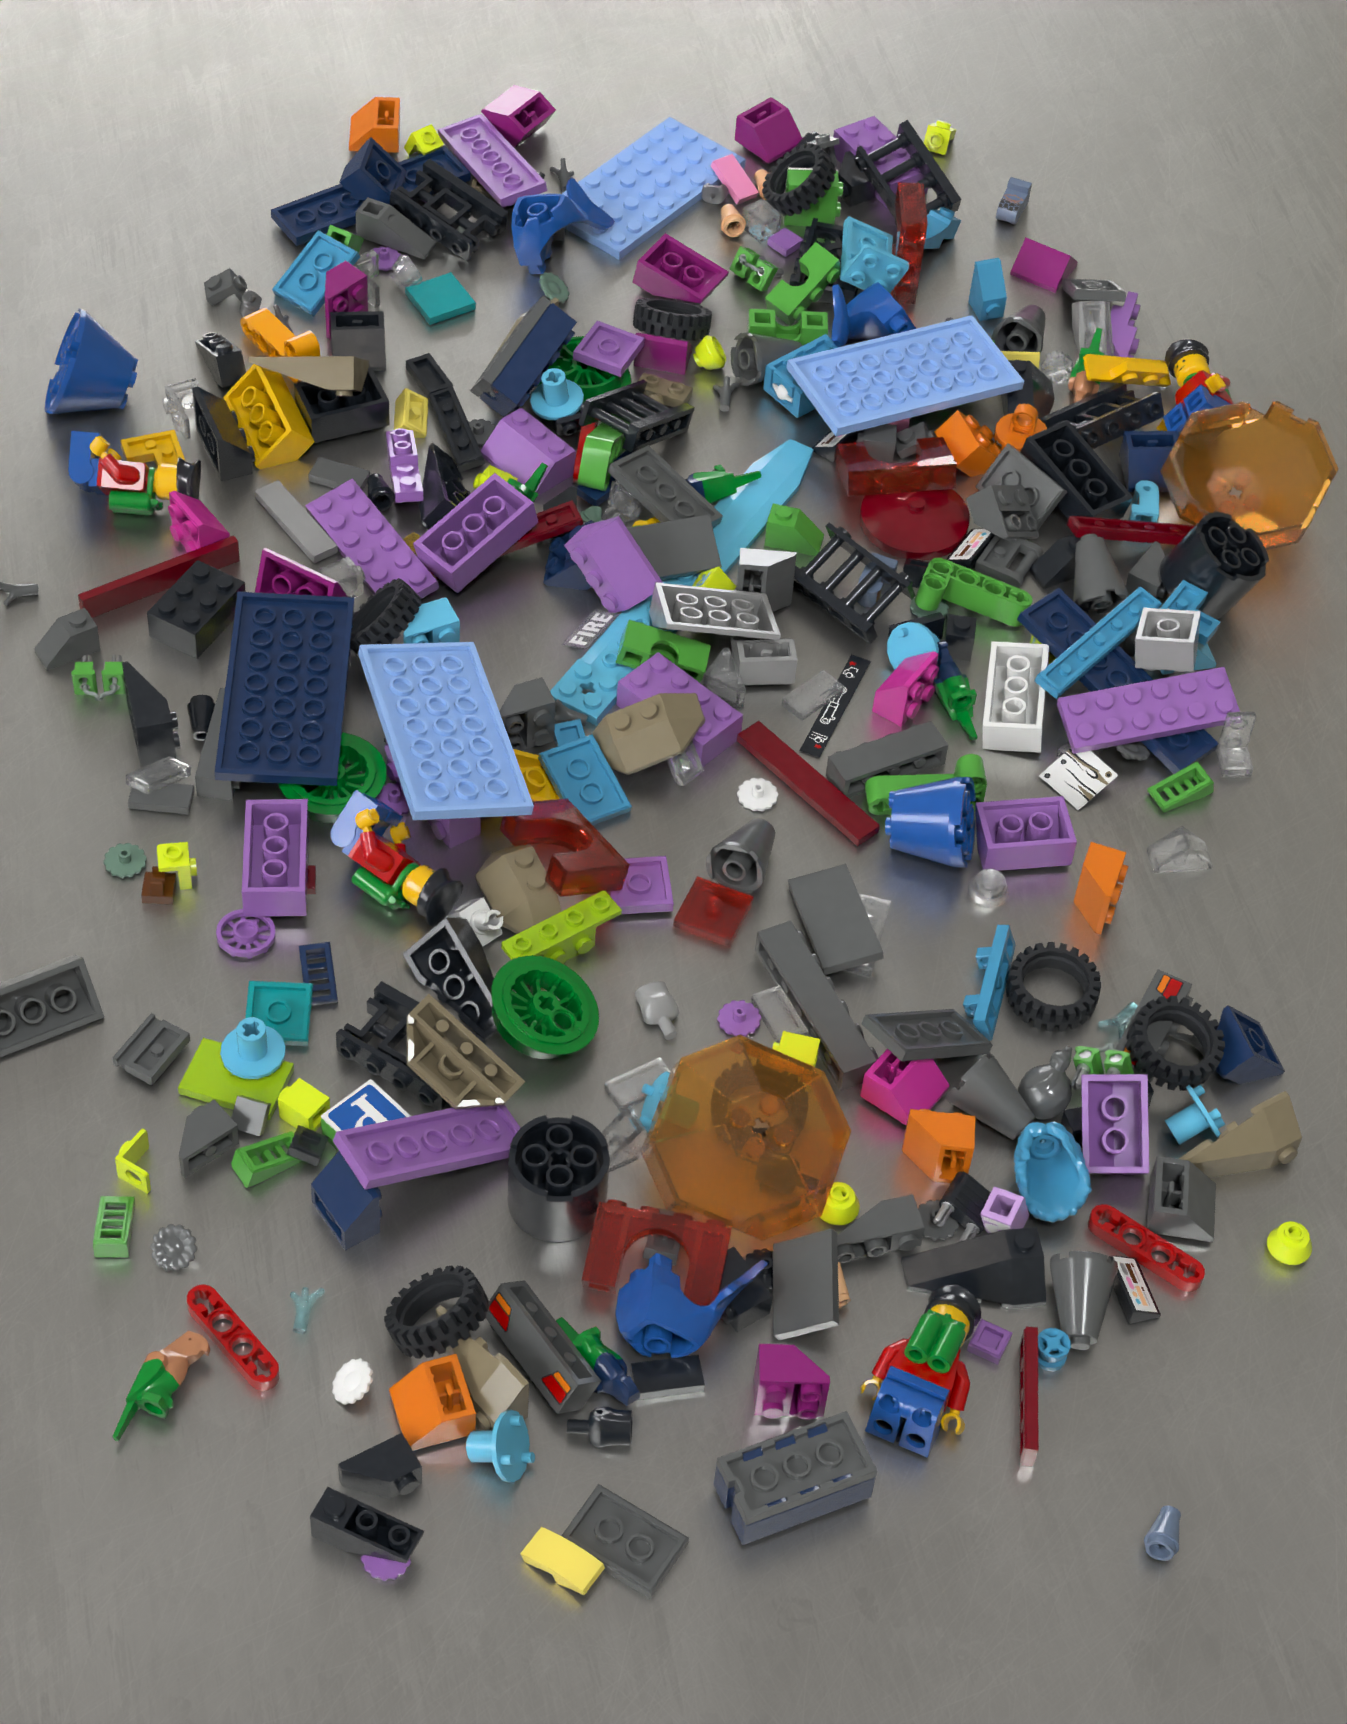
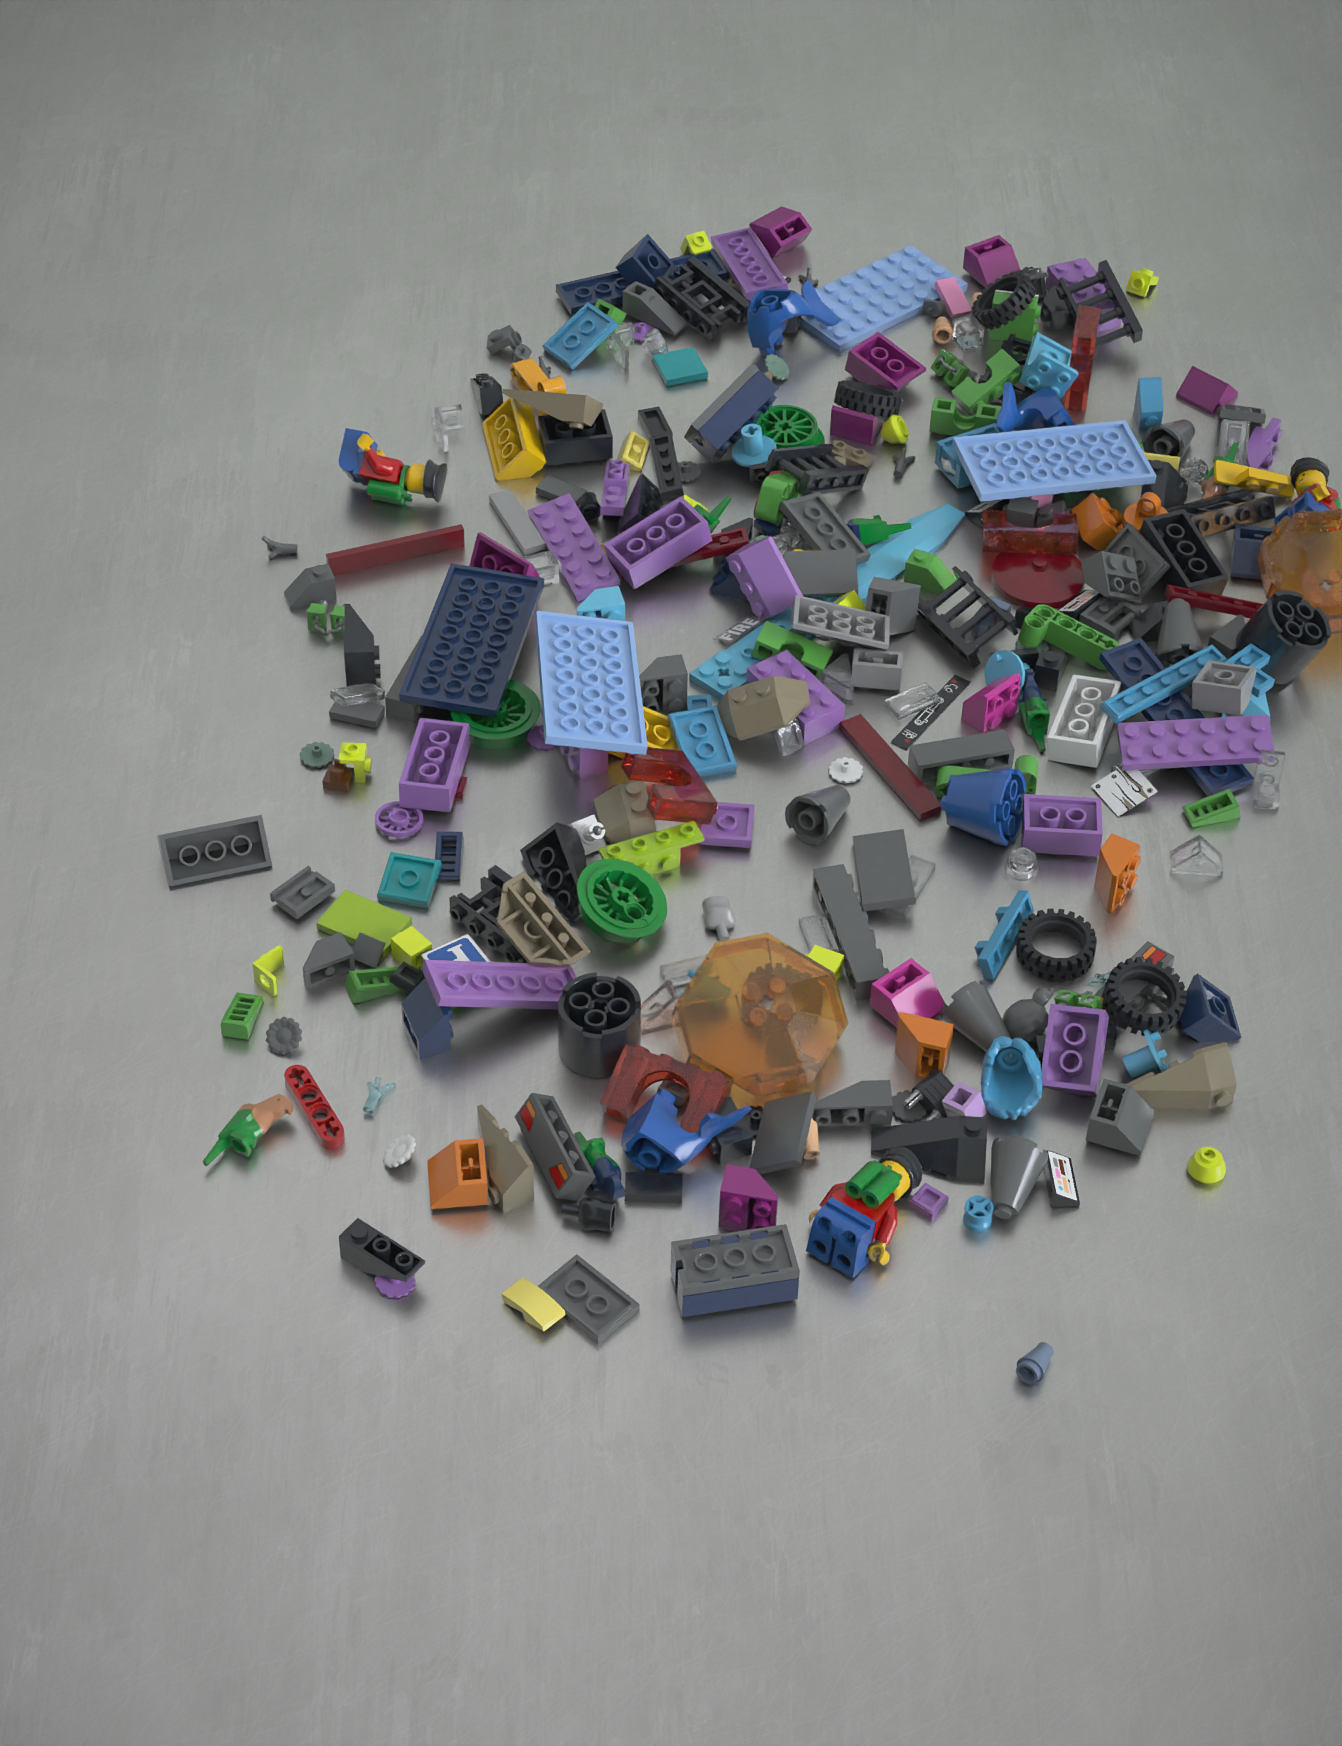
camera: 15 degrees right, 5 degrees down
blue cone [44,308,138,414] -> none
yellow plate [120,430,185,468] -> none
black brick [147,560,246,659] -> none
dark pink slope [168,491,230,553] -> none
black cone [187,695,215,741] -> none
black slope [192,386,255,482] -> none
medium azure piece [220,1017,286,1079] -> none
magenta slope [325,260,368,340] -> none
black slope [330,311,386,371] -> none
piece [331,790,464,927] -> none
black slope [338,1433,422,1499] -> none
orange slope [349,97,400,153] -> none
black tyre [350,578,421,656] -> none
black tyre [384,1265,489,1359] -> none
medium azure piece [466,1410,535,1482] -> none
medium lavender slope [481,407,576,497] -> none
dark grey bar [555,699,588,726] -> none
medium lavender plate [573,321,645,377] -> none
clear red plate [673,876,754,947] -> none
medium lavender piece [717,1000,761,1037] -> none
dark grey cone [730,332,802,386] -> none
medium lavender tile [767,227,804,257] -> none
neon yellow cone [815,1182,860,1226] -> none
dark grey tile [862,1009,993,1061] -> none
dark azure slope [897,207,961,249] -> none
sand blue leg [996,177,1032,225] -> none
dark red tile [1020,1326,1039,1467] -> none
red beam [1088,1204,1205,1292] -> none
dark grey piece [1115,741,1150,761] -> none
medium azure leg [1128,480,1159,522] -> none

